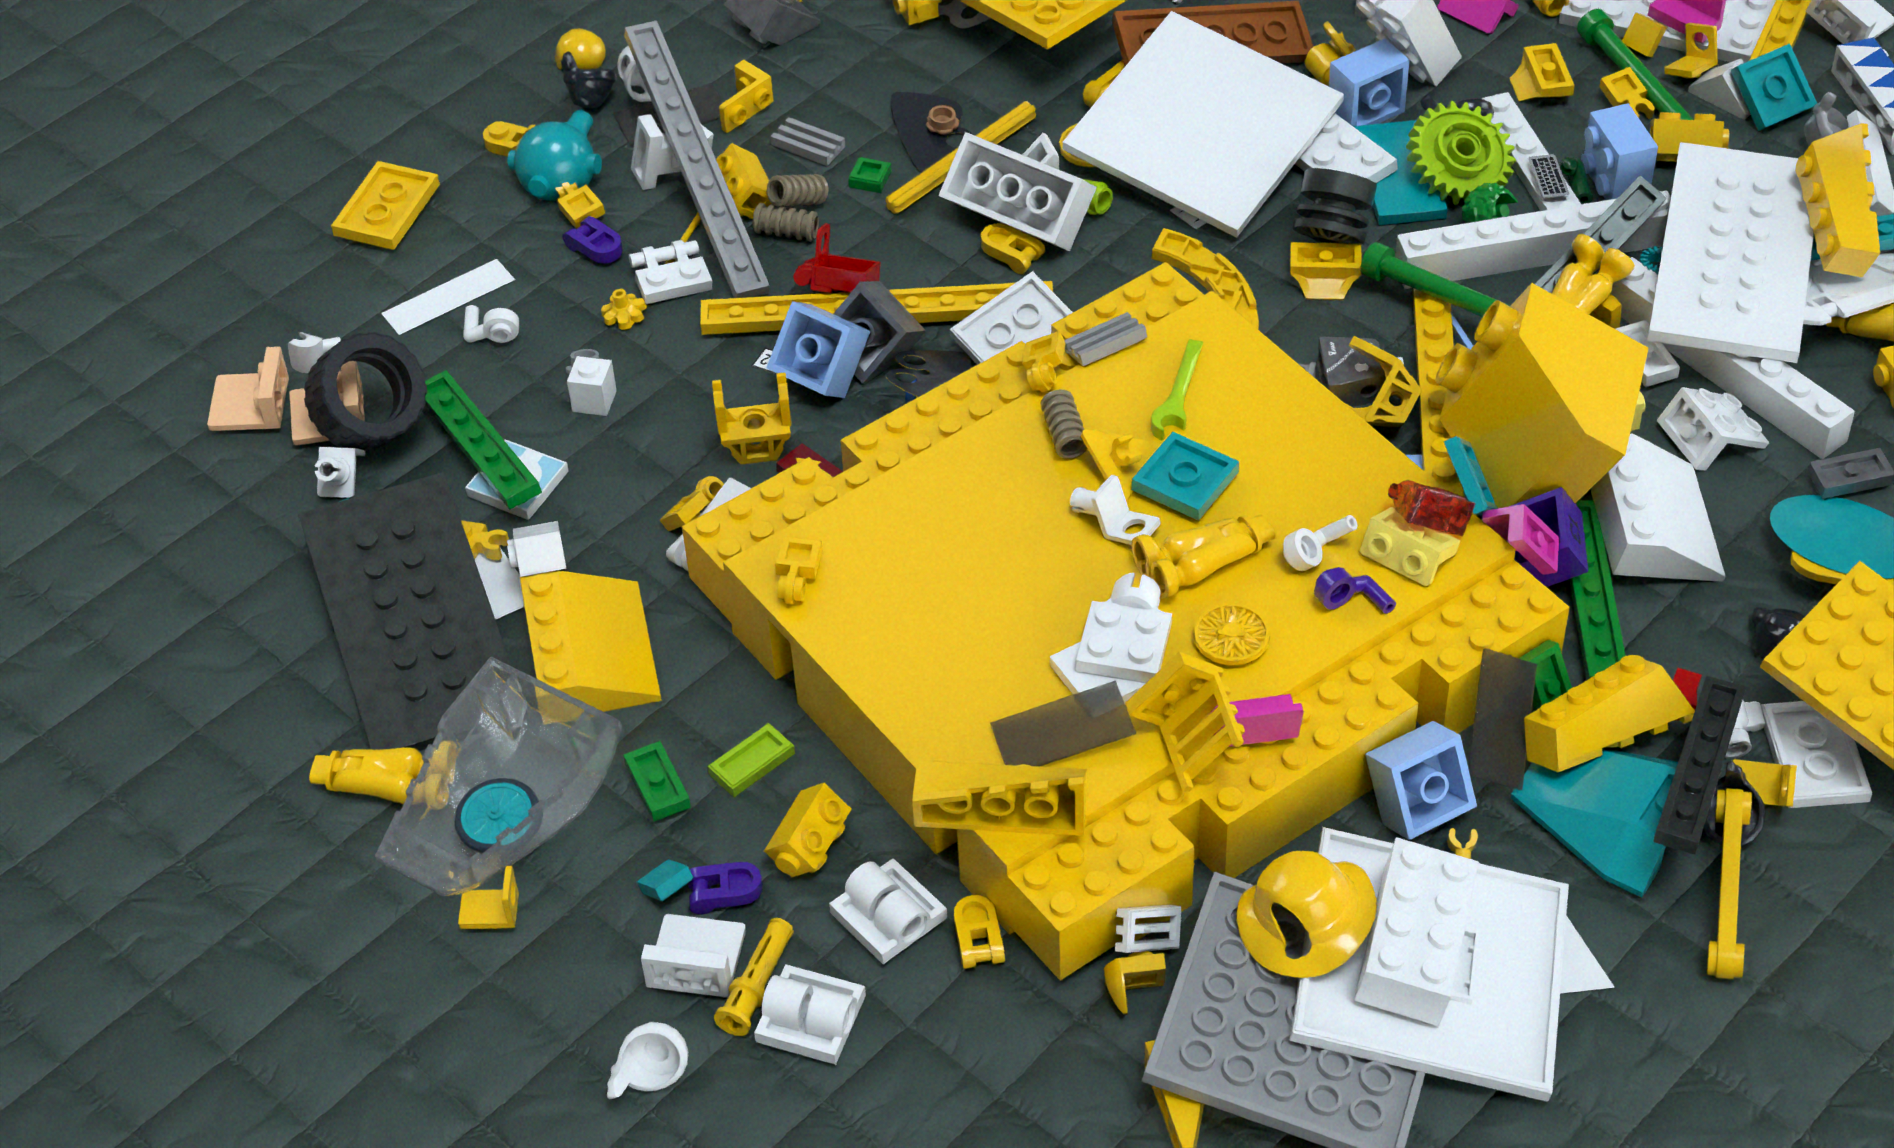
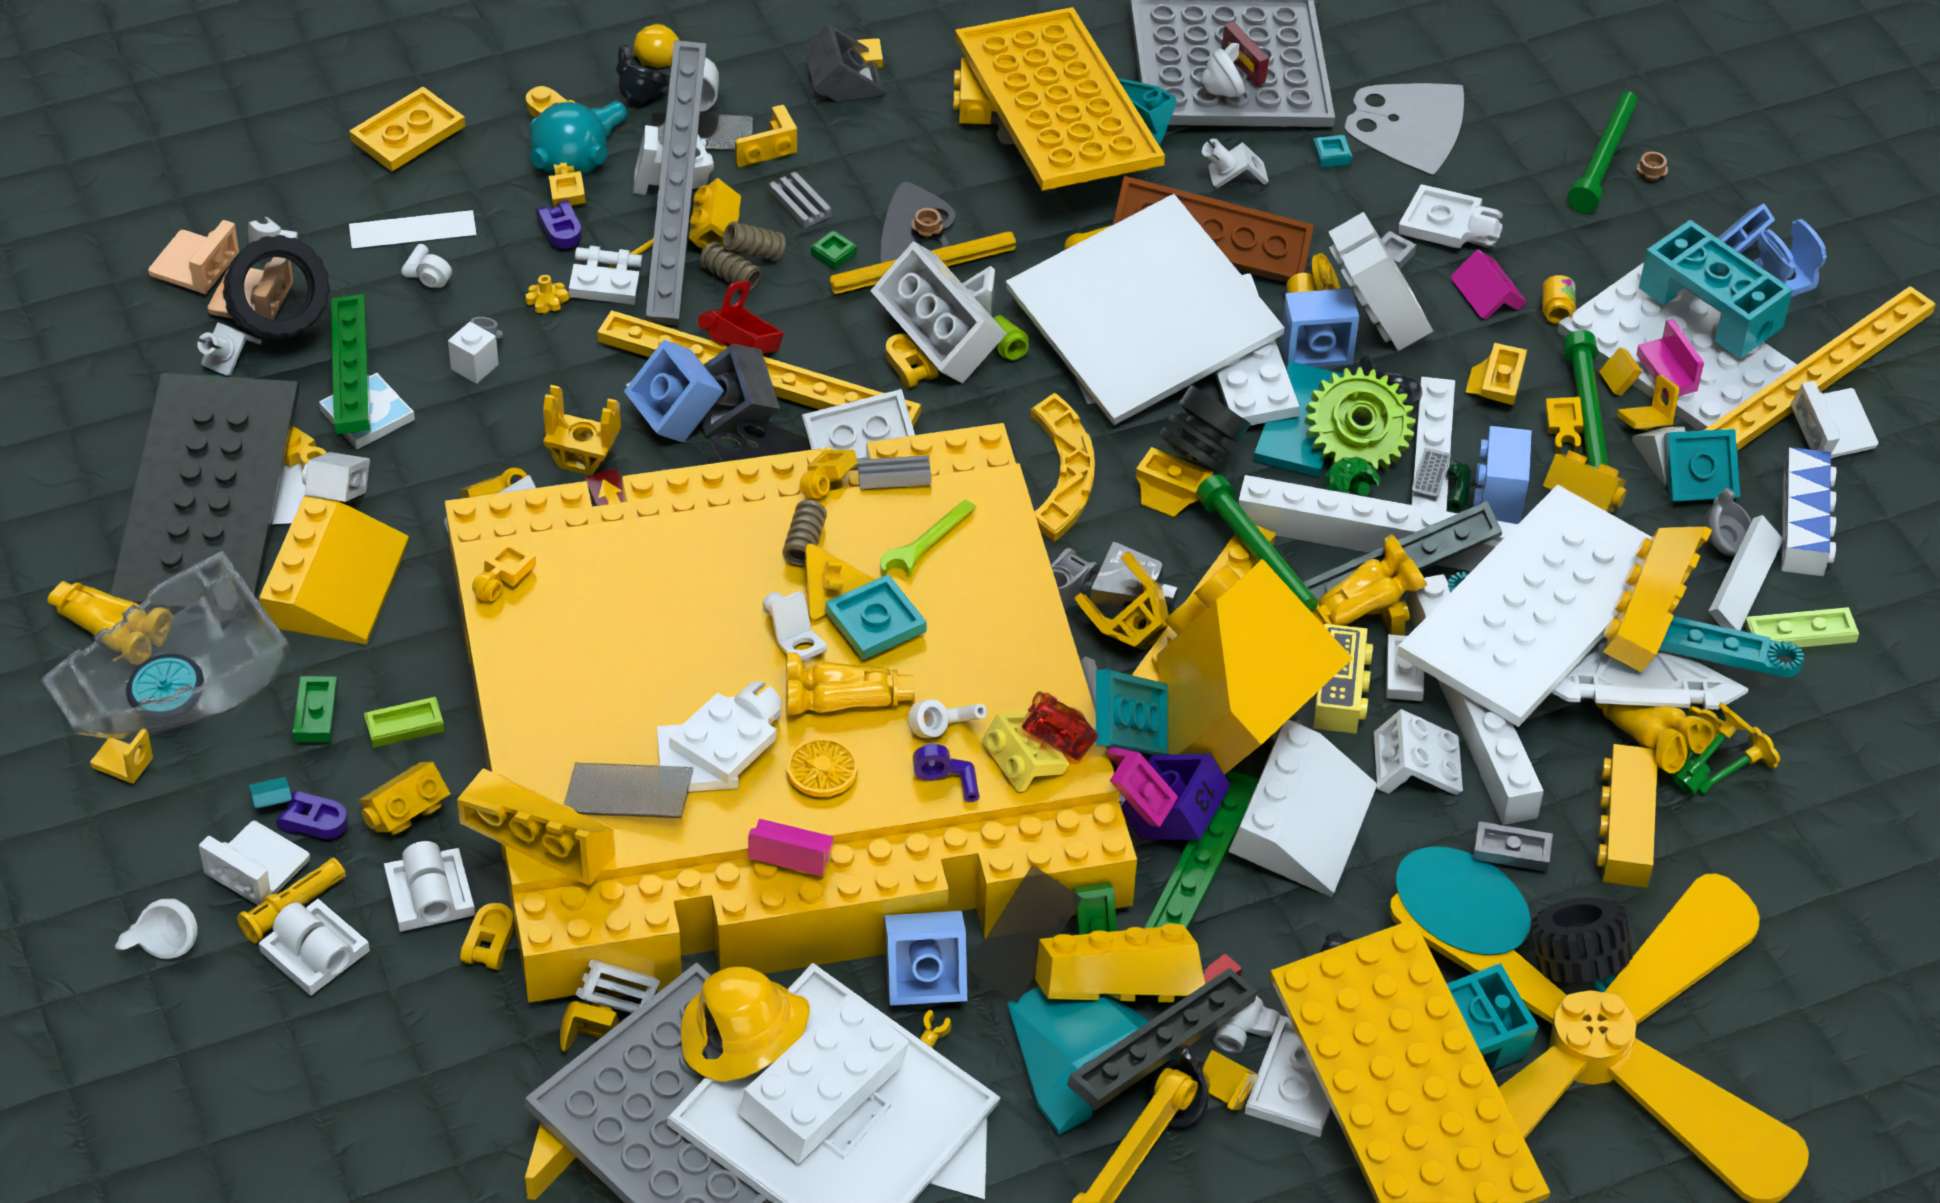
camera: 20 degrees right, 0 degrees up
yellow plate [1125,652,1245,793] -> none

